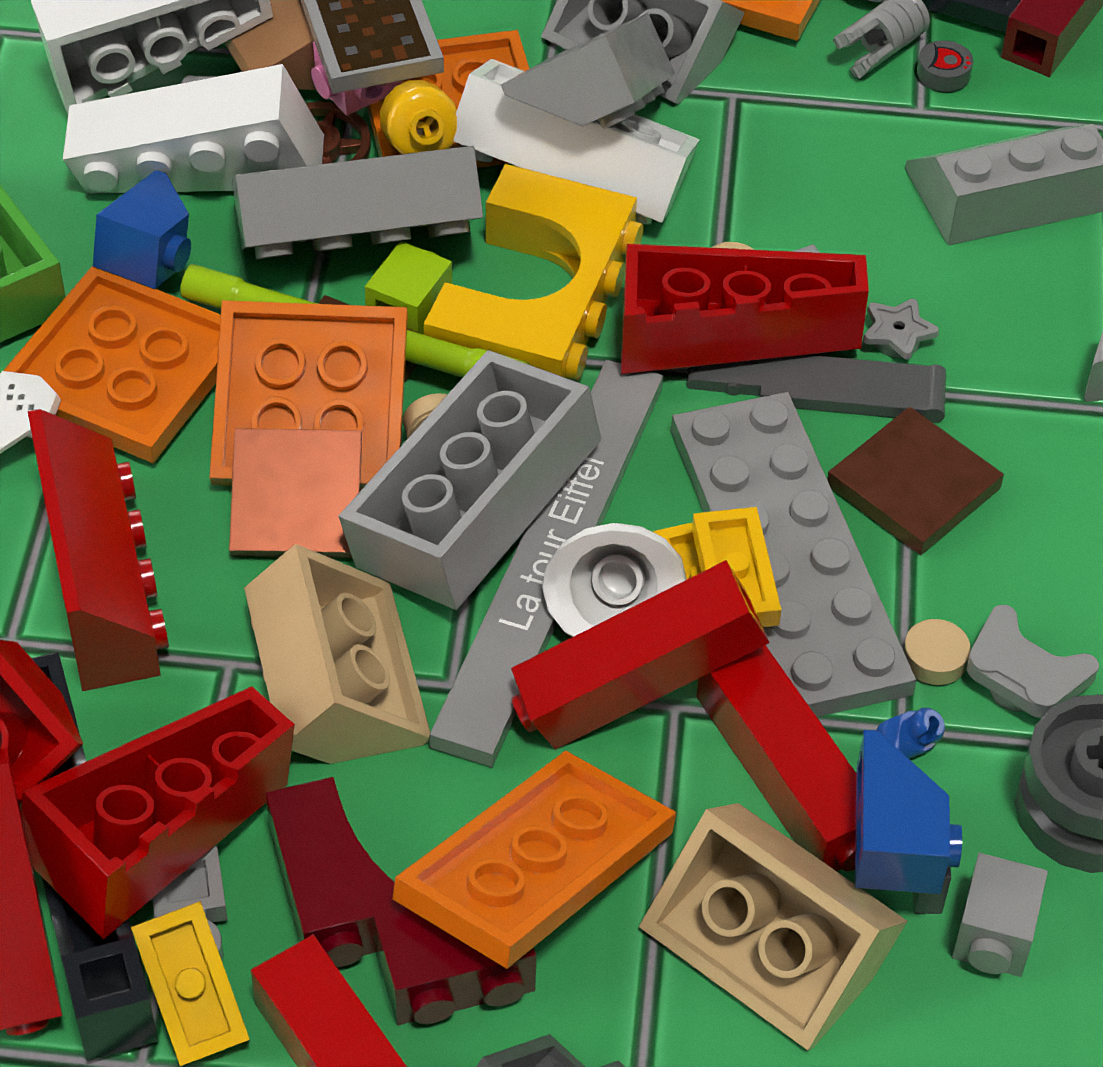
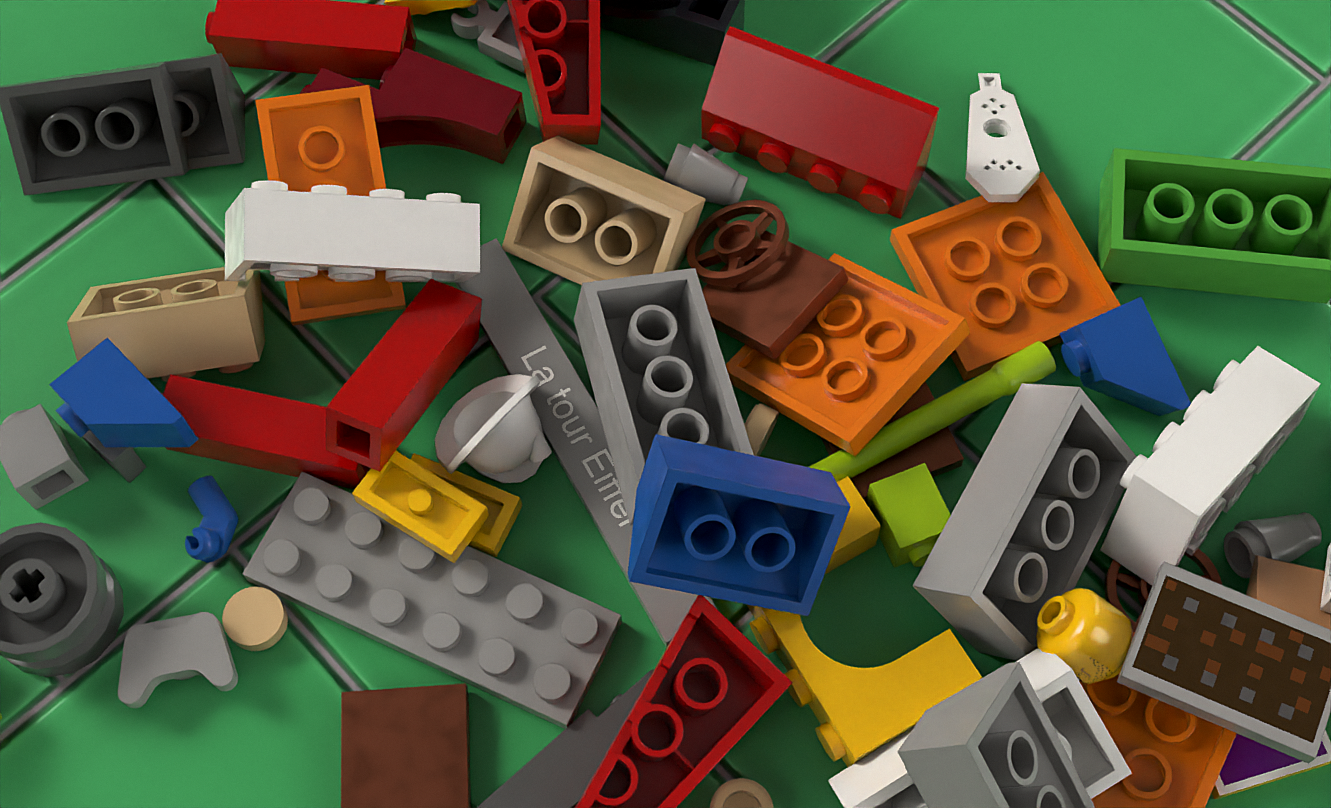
camera: 135 degrees right, 15 degrees up
none -> white wedge [225,180,480,282]
none -> blue slope [628,434,851,616]
none -> light grey cone [663,143,748,206]
none -> copper wheel [687,200,789,288]

